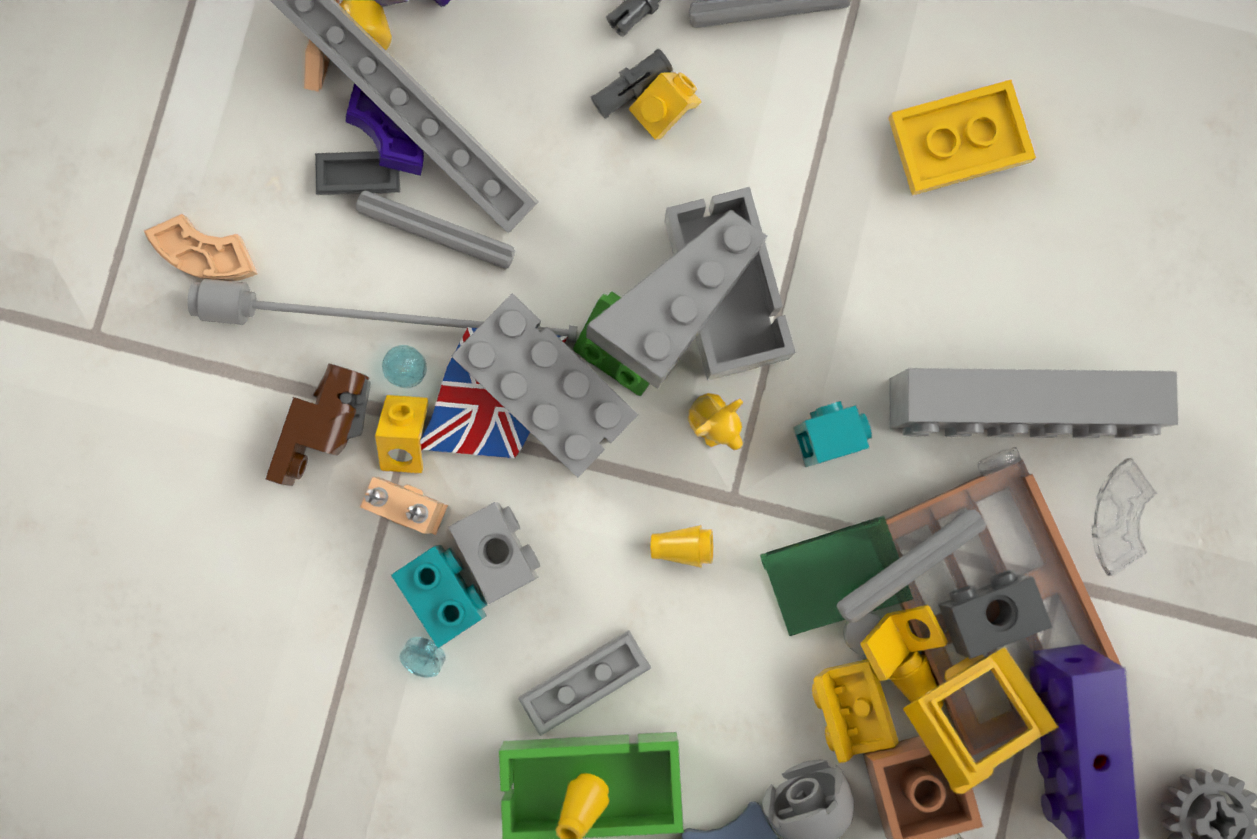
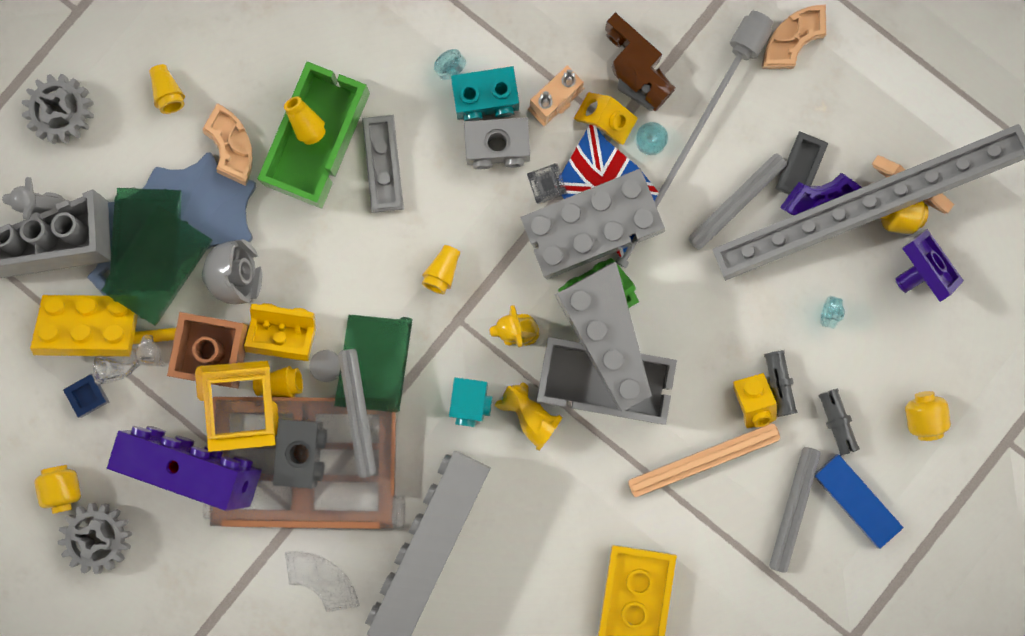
camera: 115 degrees right, 0 degrees up
yellow bracket [860,605,948,681] -> none
none -> yellow animal [495,382,563,451]
none -> clear tile [527,163,568,204]
none -> light nougat axle [628,423,780,497]
none -> clear light blue tile [820,295,845,329]

